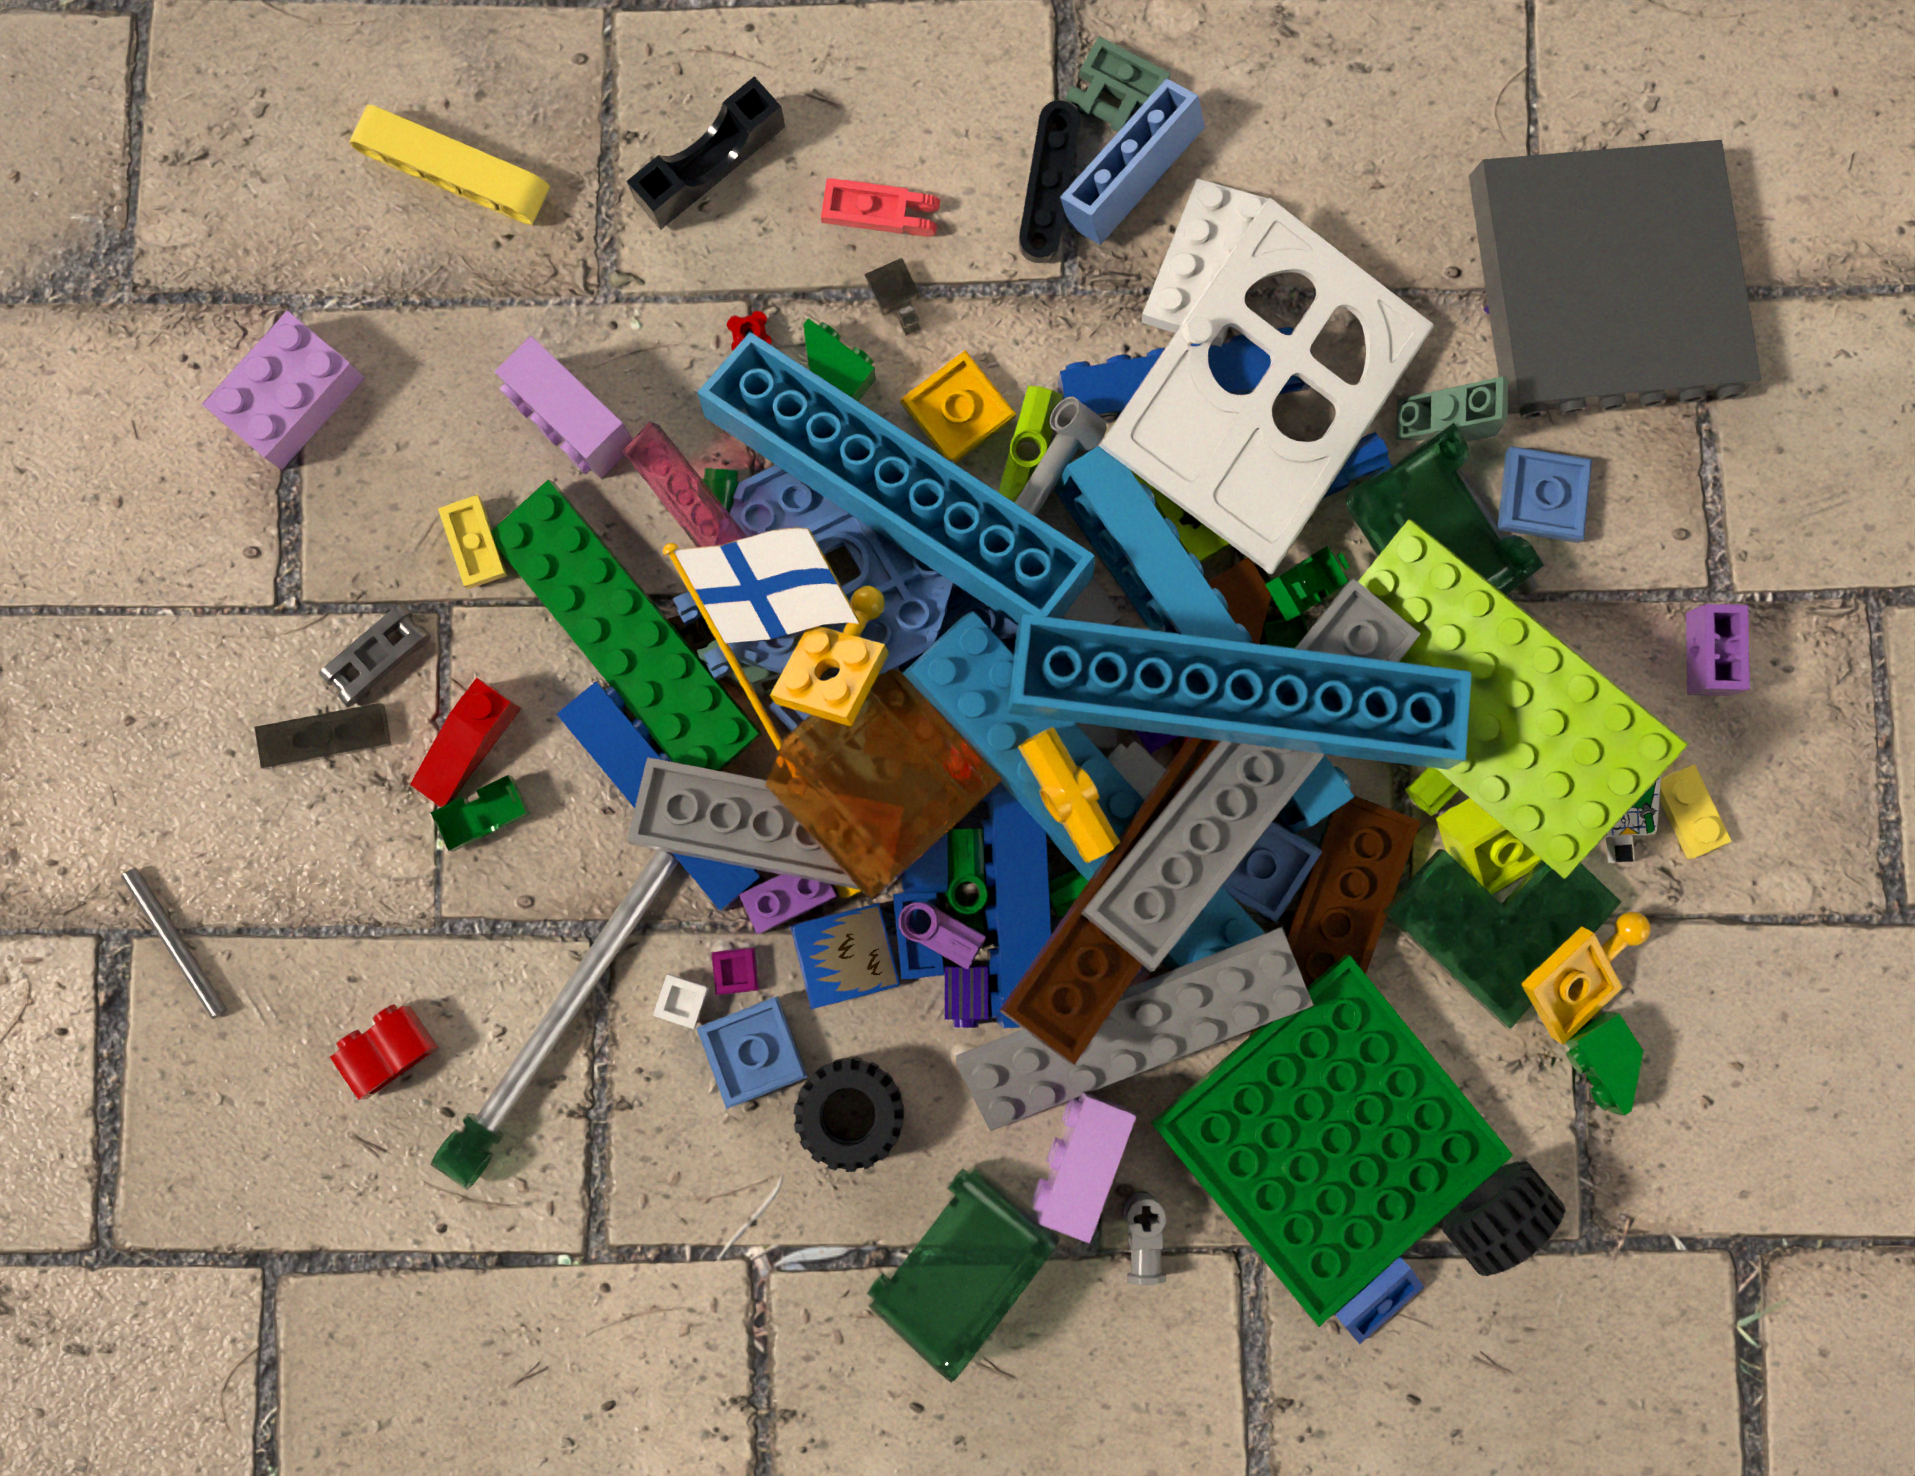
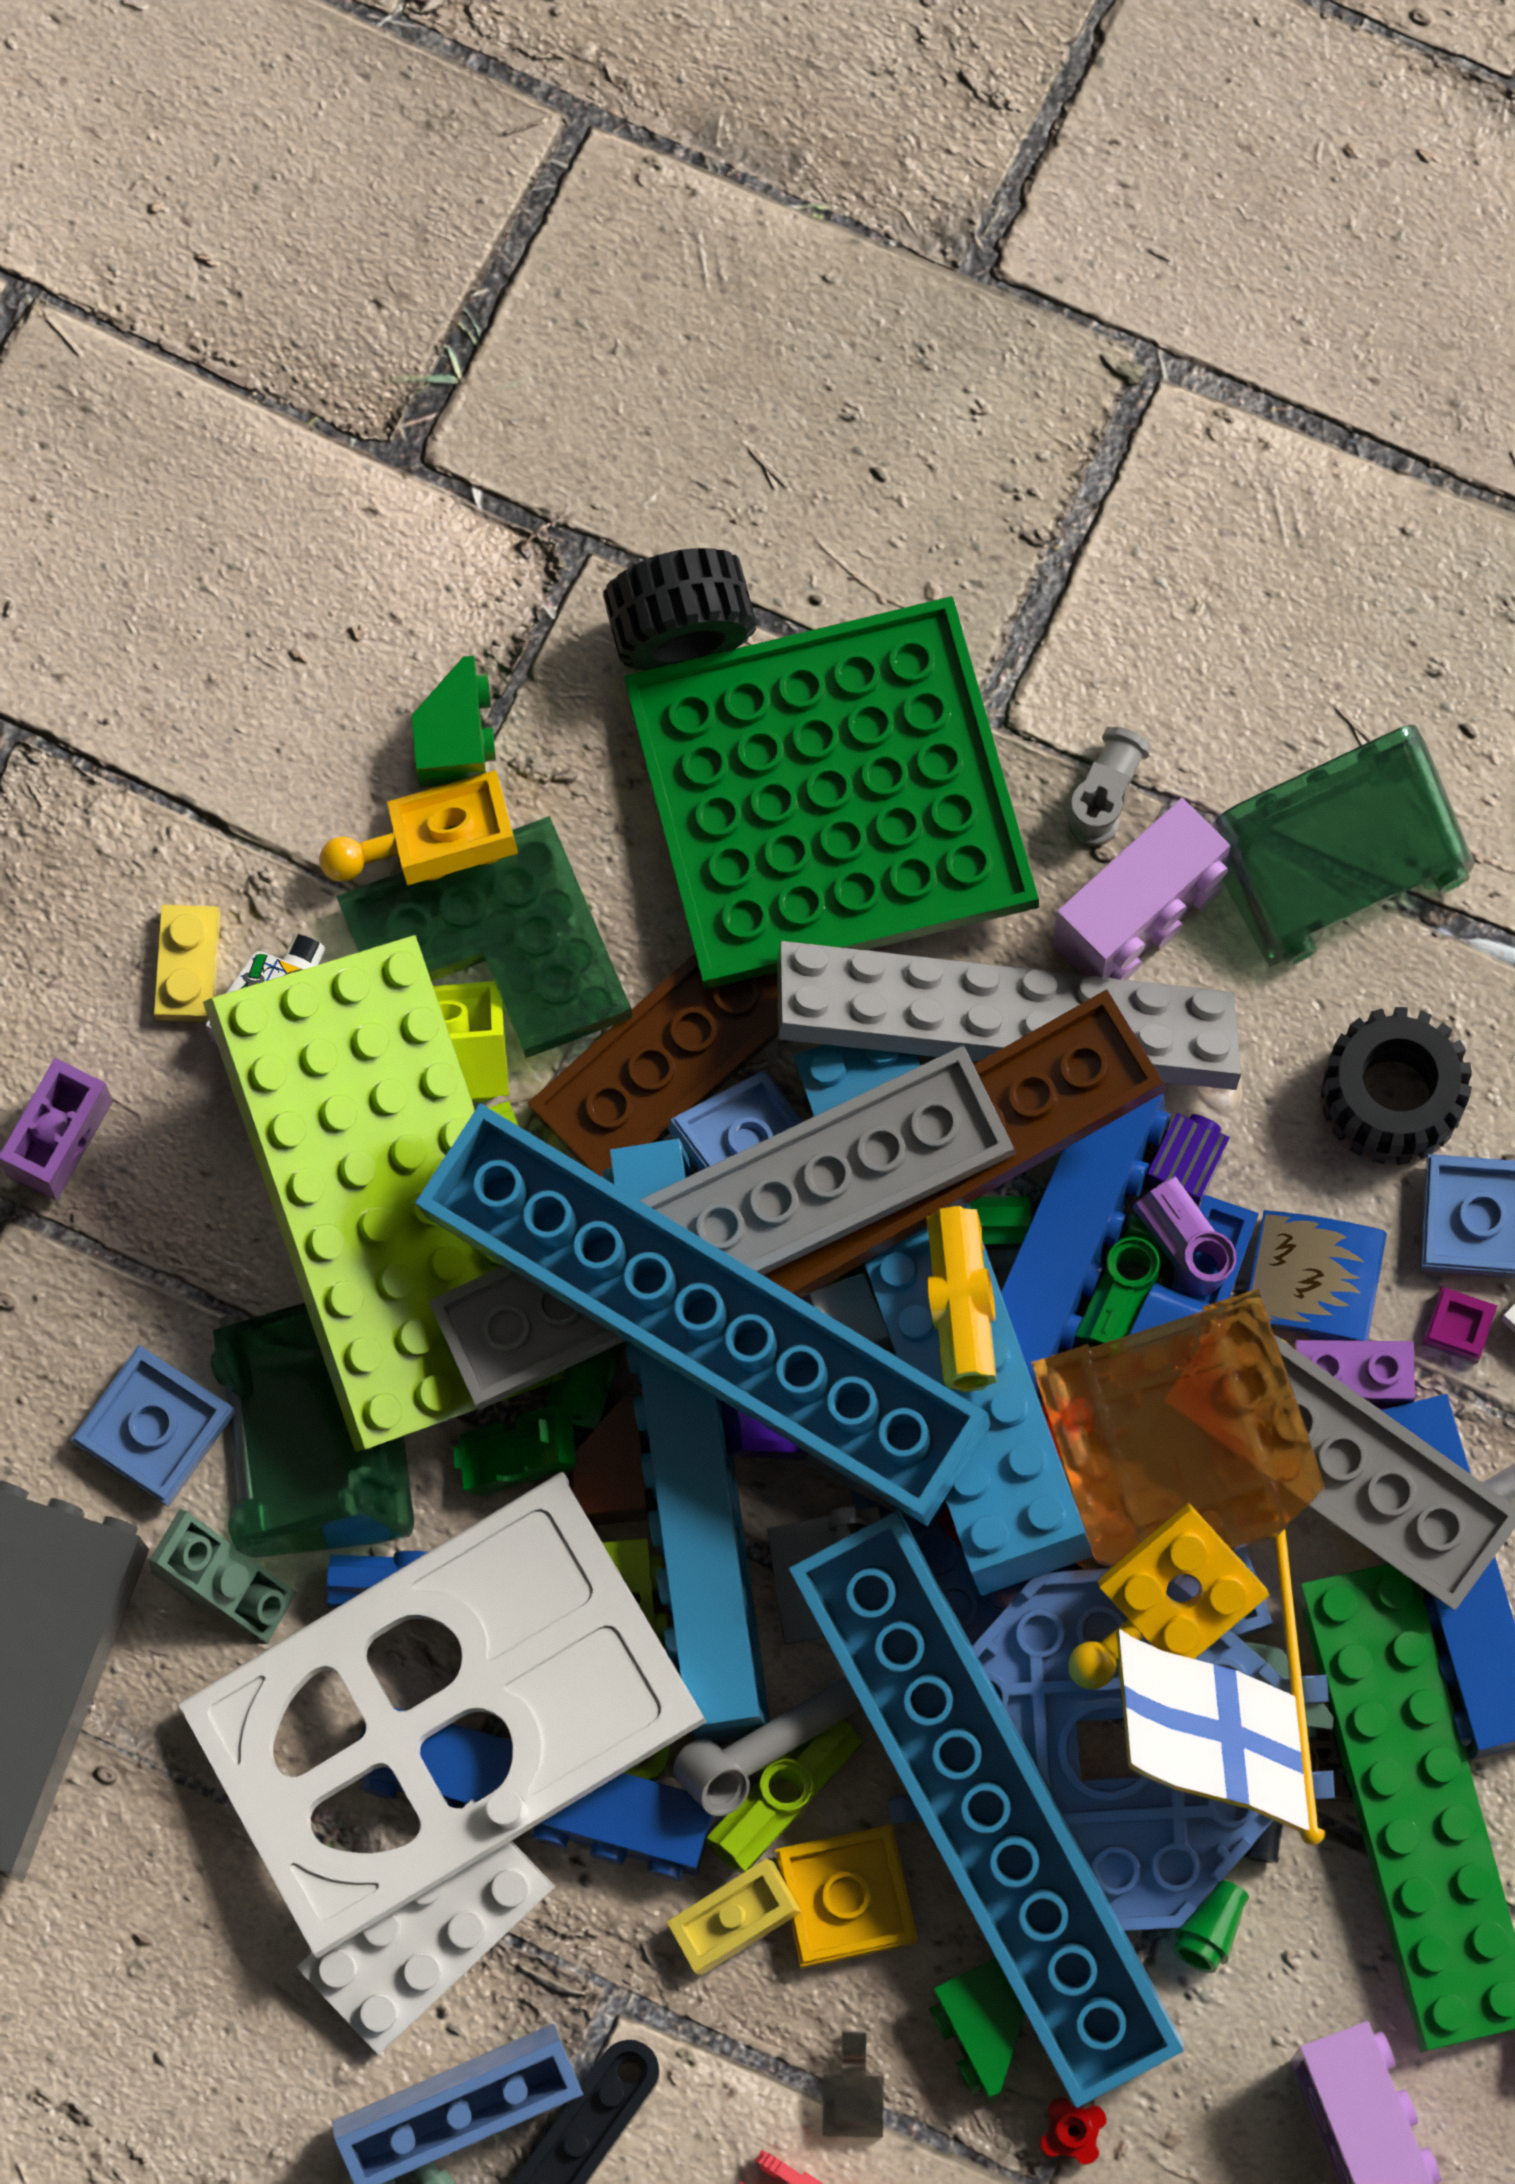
camera: 150 degrees left, 10 degrees down
clear pink plate [622,421,747,547] -> none
blue plate [1335,1257,1424,1345] -> none
none -> light yellow plate [667,1858,802,1976]

